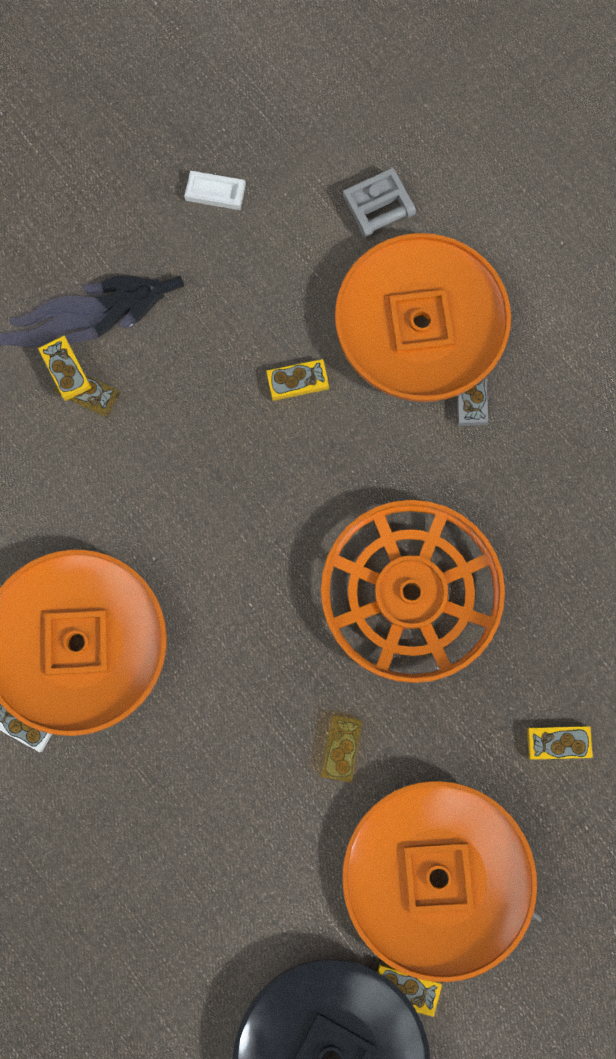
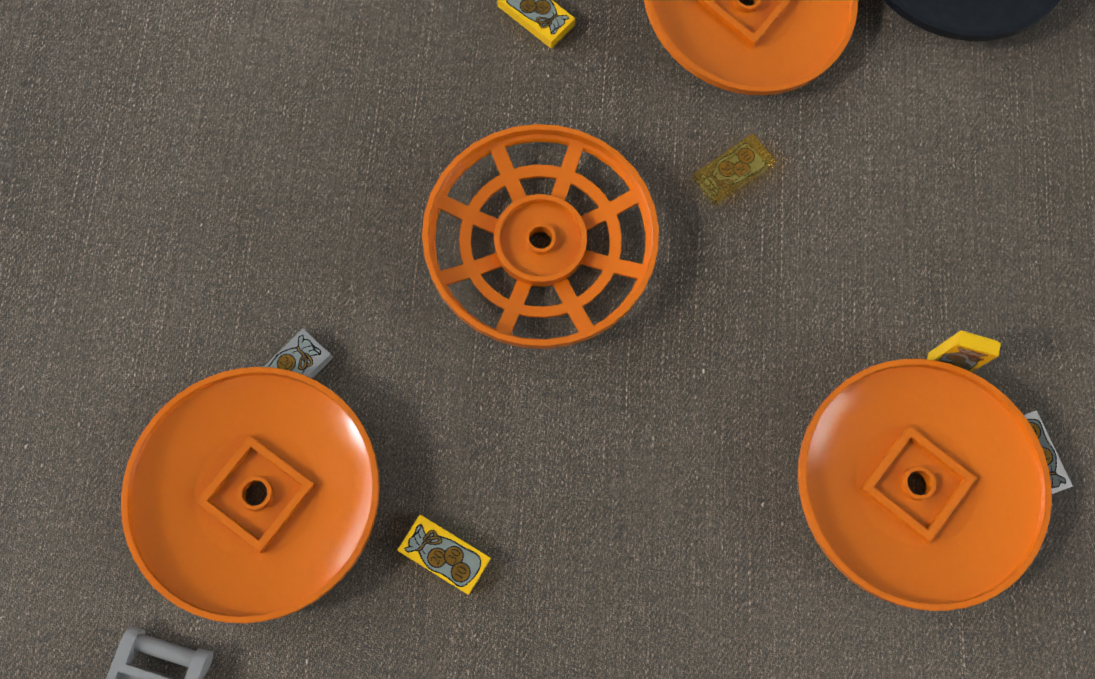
camera: 140 degrees left, 5 degrees down
none -> yellow tile [927,330,1001,372]

